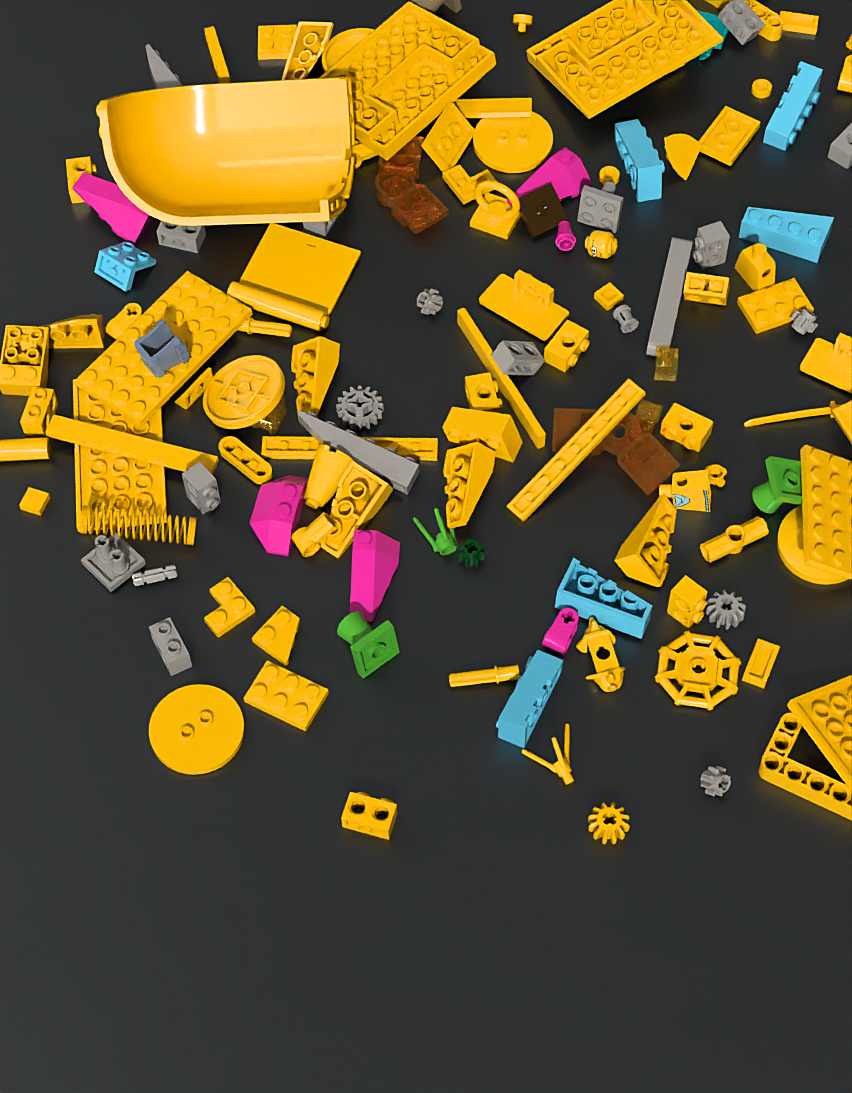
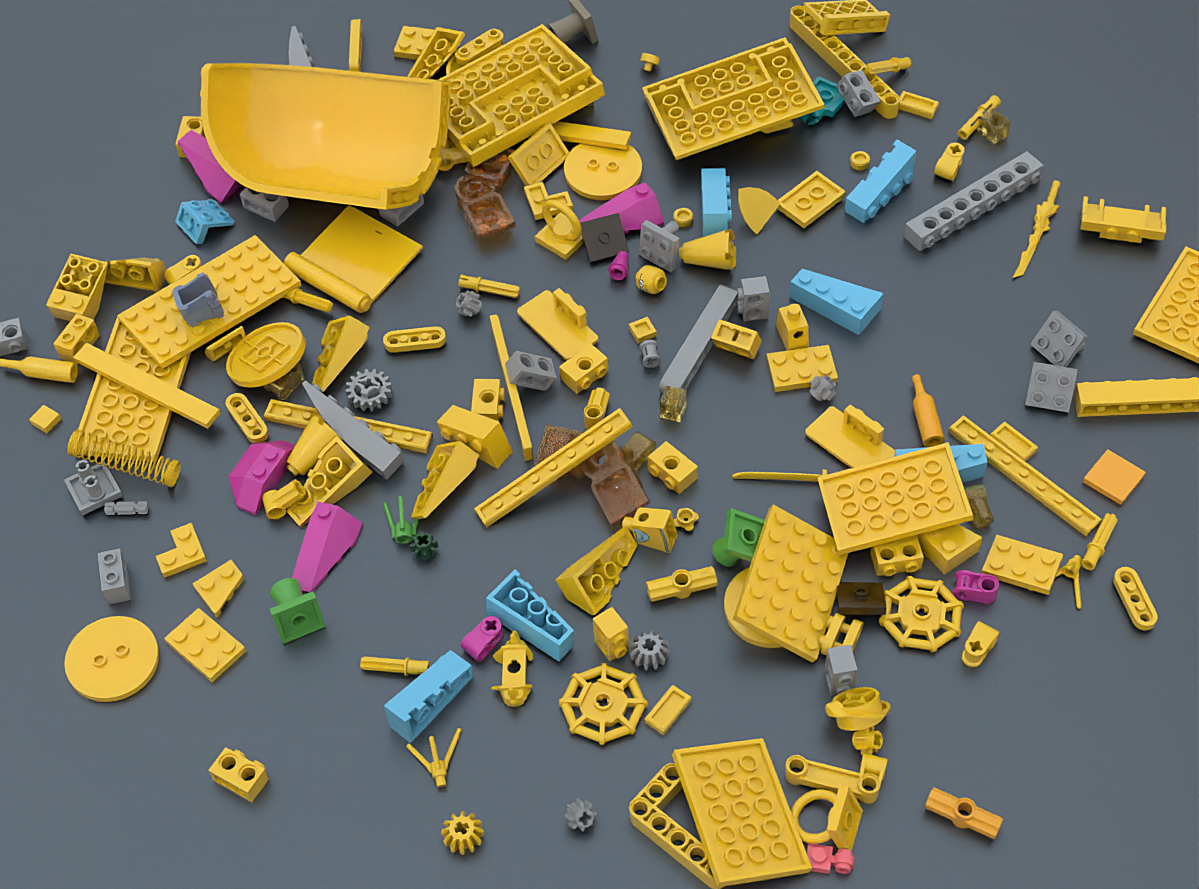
camera: 15 degrees right, 5 degrees down
light grey brick [182,462,221,514] -> none
none -> yellow plate [383,326,446,352]
none -> yellow plate [455,29,504,66]
none -> yellow axle [458,274,520,298]
none -> yellow piece [584,388,610,430]
none -> yellow cone [679,229,736,270]

